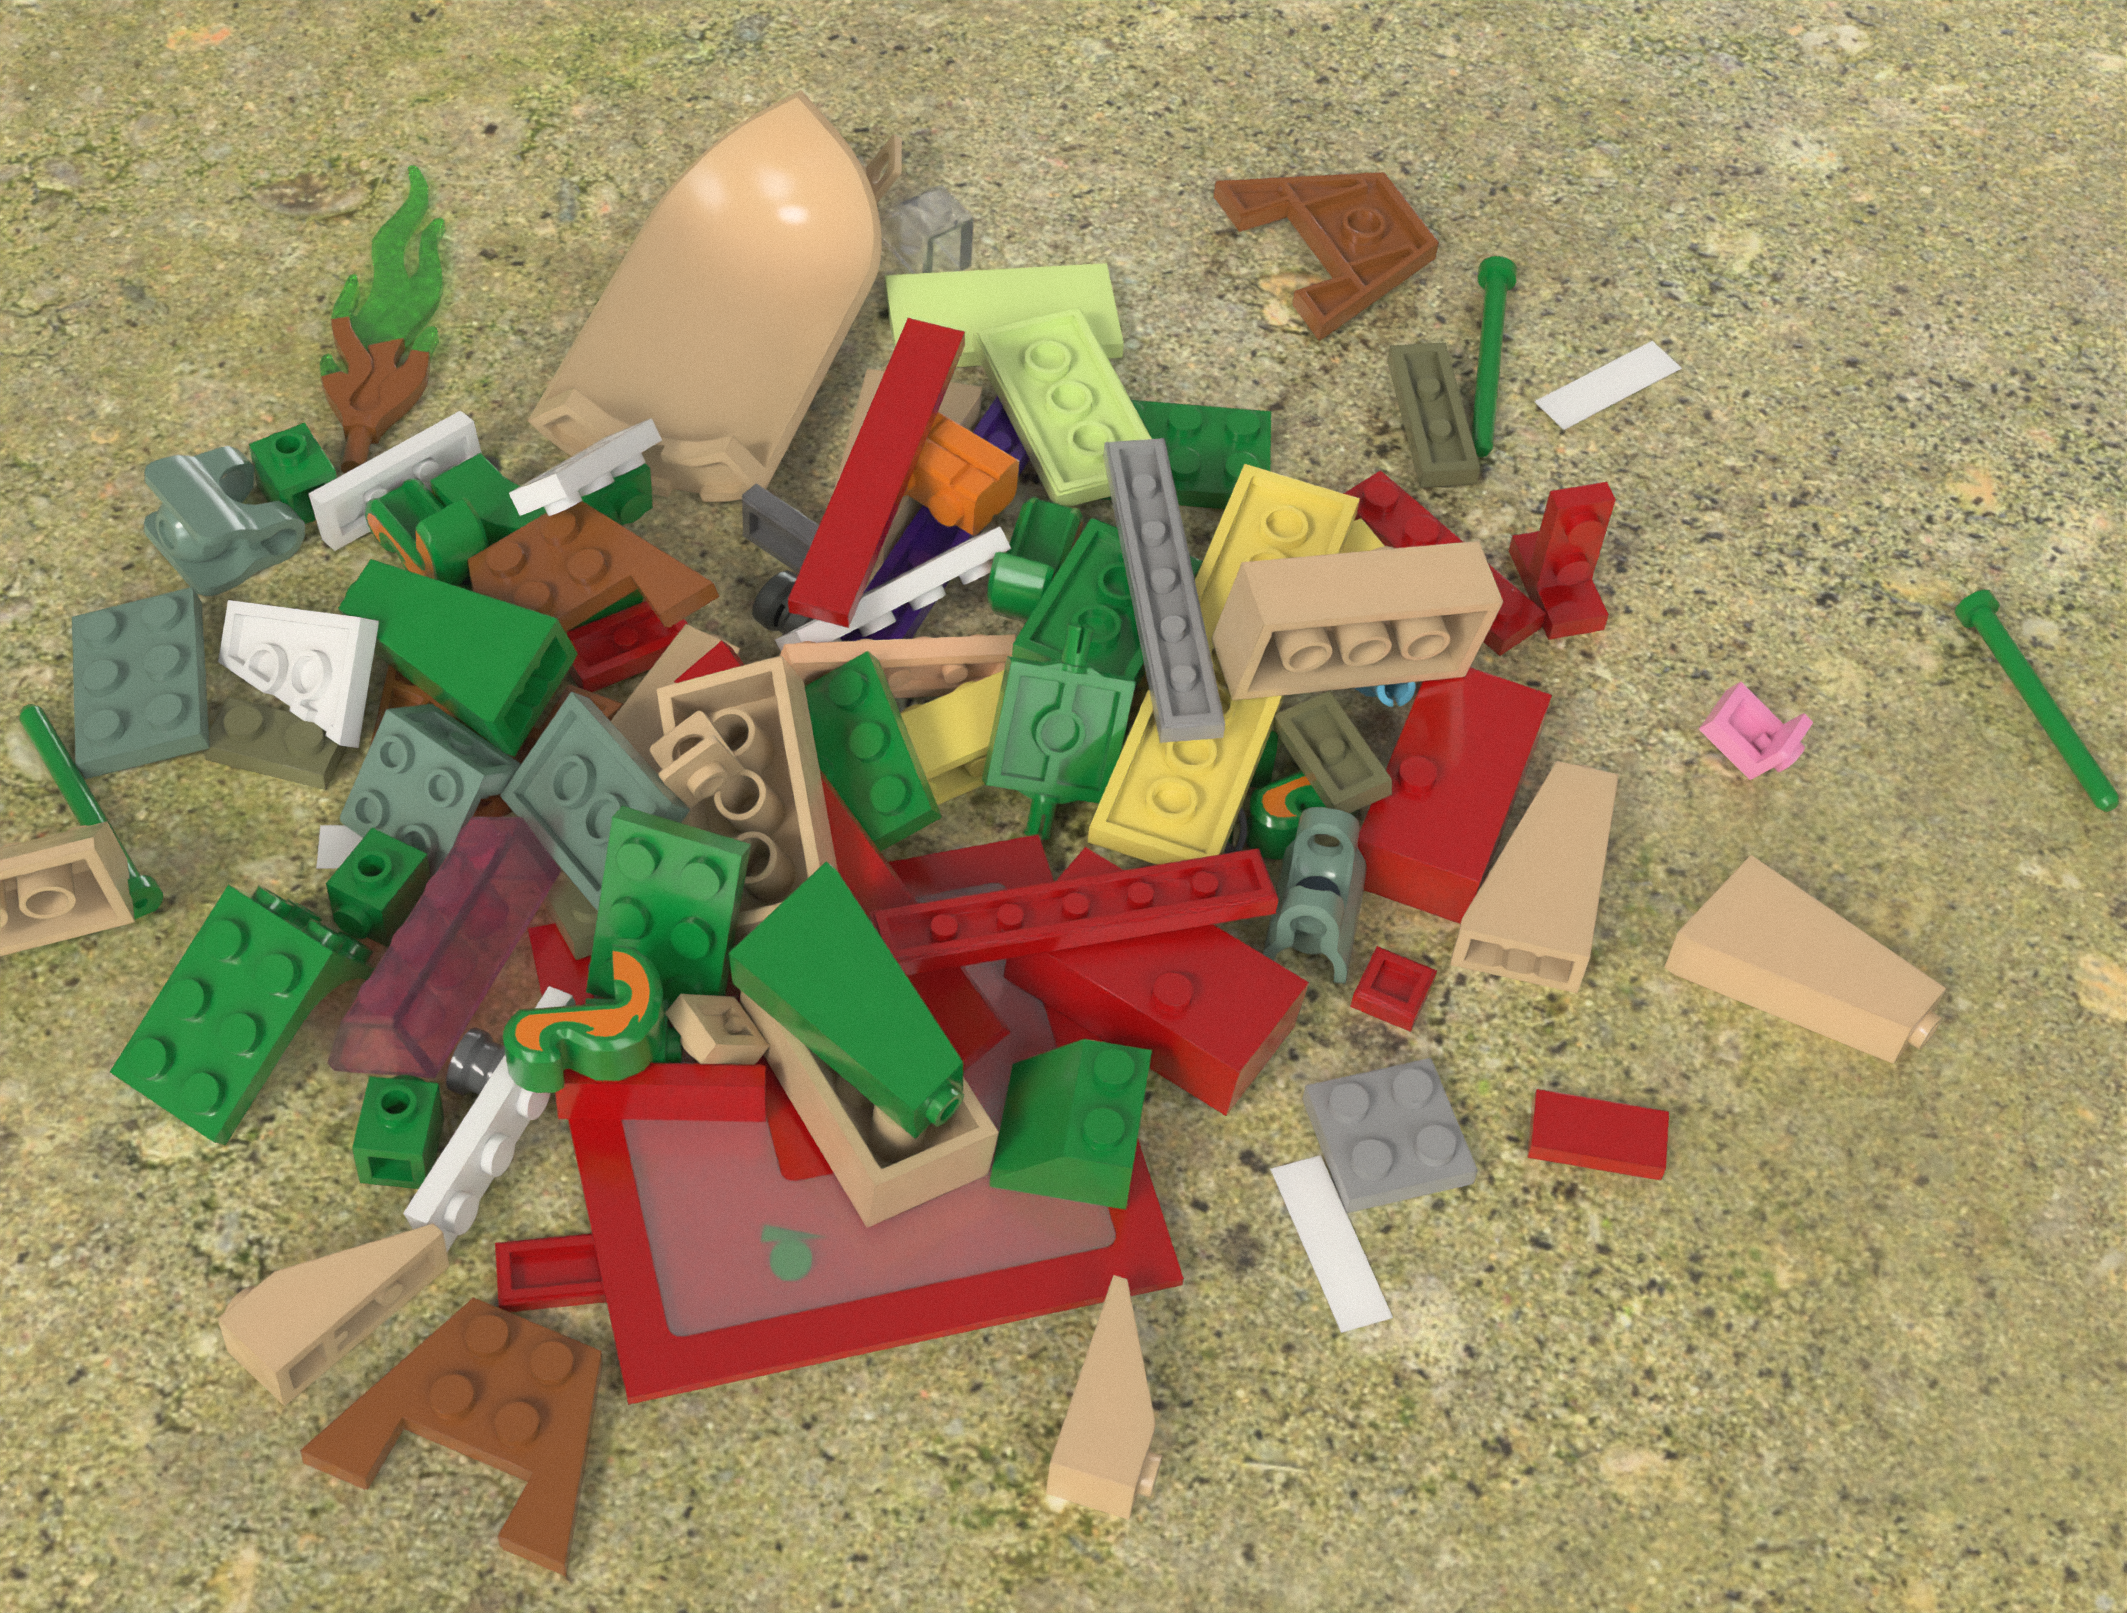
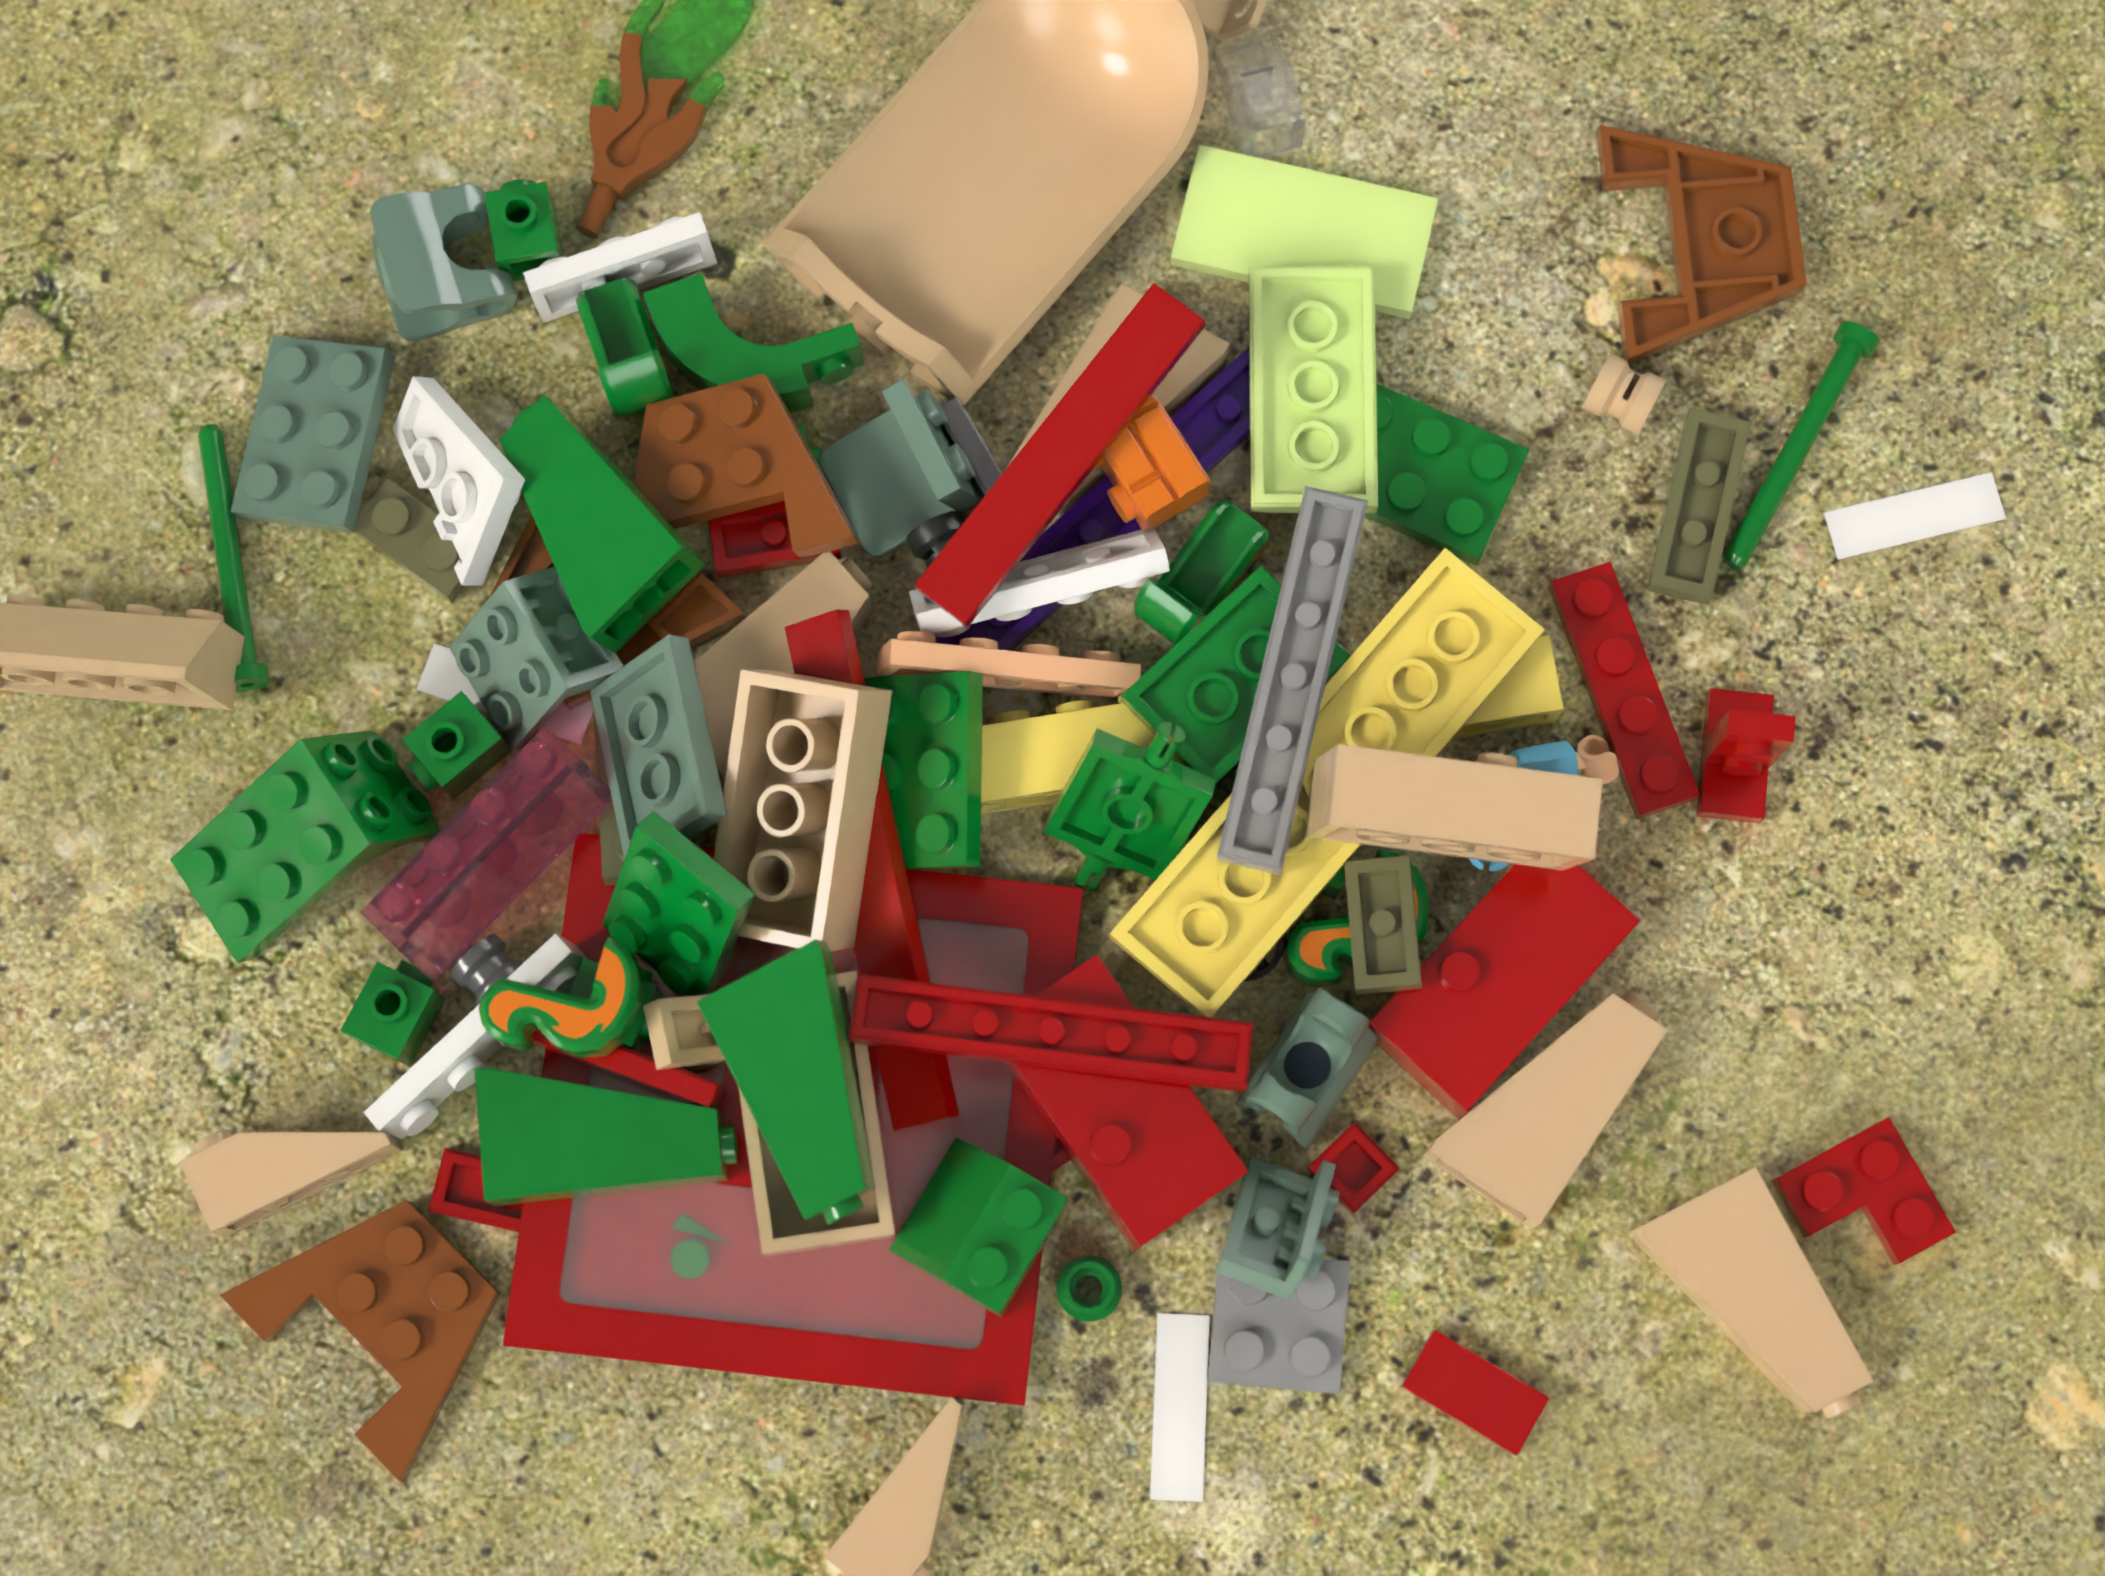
camera: 30 degrees right, 25 degrees up
white plate [509,418,662,516] -> none
tan bracket [650,711,744,809] -> none
bright pink bracket [1699,682,1813,780] -> none
none -> green slope [475,1068,738,1206]
none -> sand green bracket [820,379,981,558]
none -> green plate [1057,1255,1122,1322]
none -> sand green bracket [1215,1156,1340,1300]
none -> tan wheel [1582,353,1667,436]
none -> red plate [1771,1117,1956,1265]

